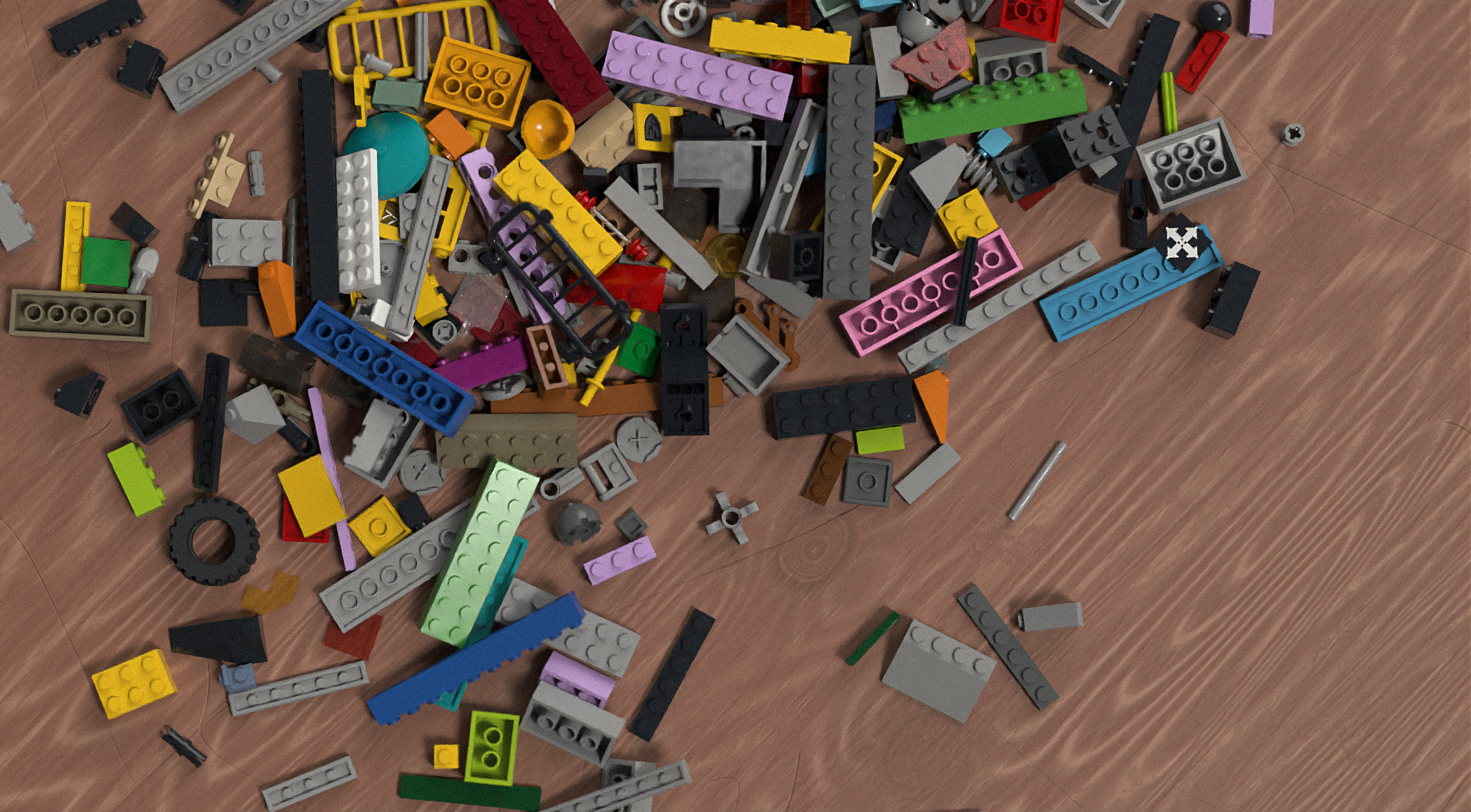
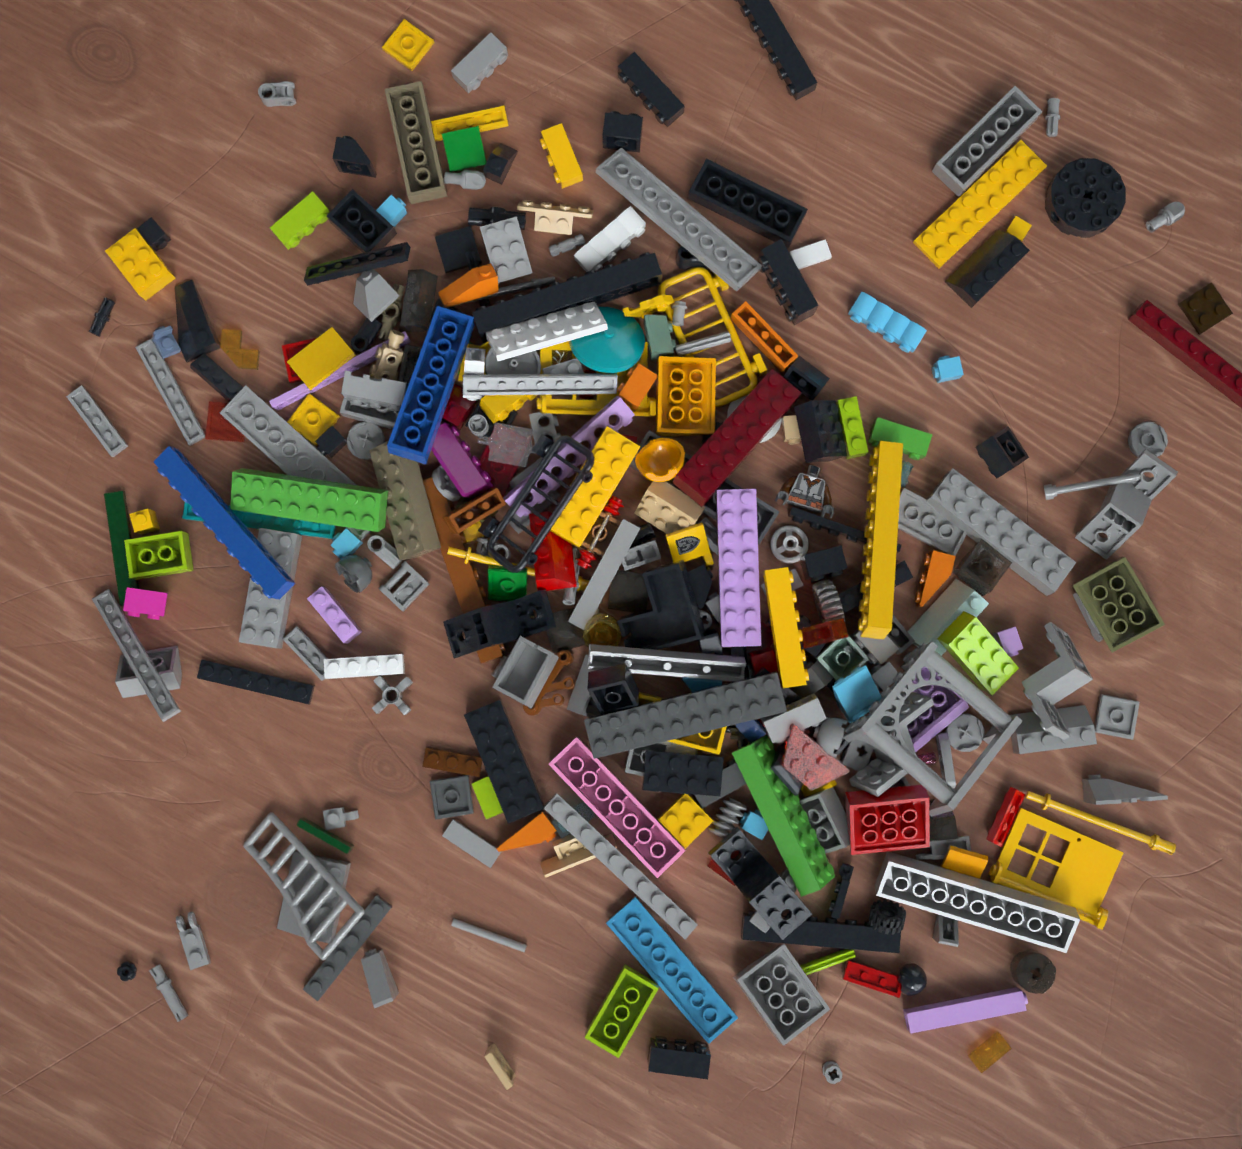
camera: 80 degrees right, 0 degrees up
black tyre [167,497,260,587] -> none
light grey pin [255,58,283,84] -> none
light grey brick [519,680,626,769] -> none
lavender brick [538,651,616,709] -> none
black tile [583,168,607,201] -> none
dark grey tile [616,510,649,542] -> none
light grey tile [617,417,663,463] -> none
light grey slope [907,143,968,216] -> none
black axle [953,236,979,327] -> none
black piece [1124,179,1148,250] -> none
black sticker [1151,212,1213,273] -> none
none -> dark pink brick [123,587,168,620]
none -> black brick [137,217,171,251]
none -> black plate [190,353,243,402]
none -> light grey bar [243,812,365,960]
none -> light grey tile [283,626,328,681]
none -> light grey plate [323,807,359,830]
none -> white brick [324,654,405,679]
none -> medium azure brick [331,528,363,559]
none -> tan brick [369,330,405,381]
none -> medium azure brick [376,195,407,227]
none -> tan tile [484,1043,516,1090]
none -> yellow brick [539,123,583,189]
none -> tan bracket [540,834,617,877]
none -> white brick [574,206,646,272]
none -> lime brick [585,964,659,1058]
none -> black tyre [869,899,906,934]

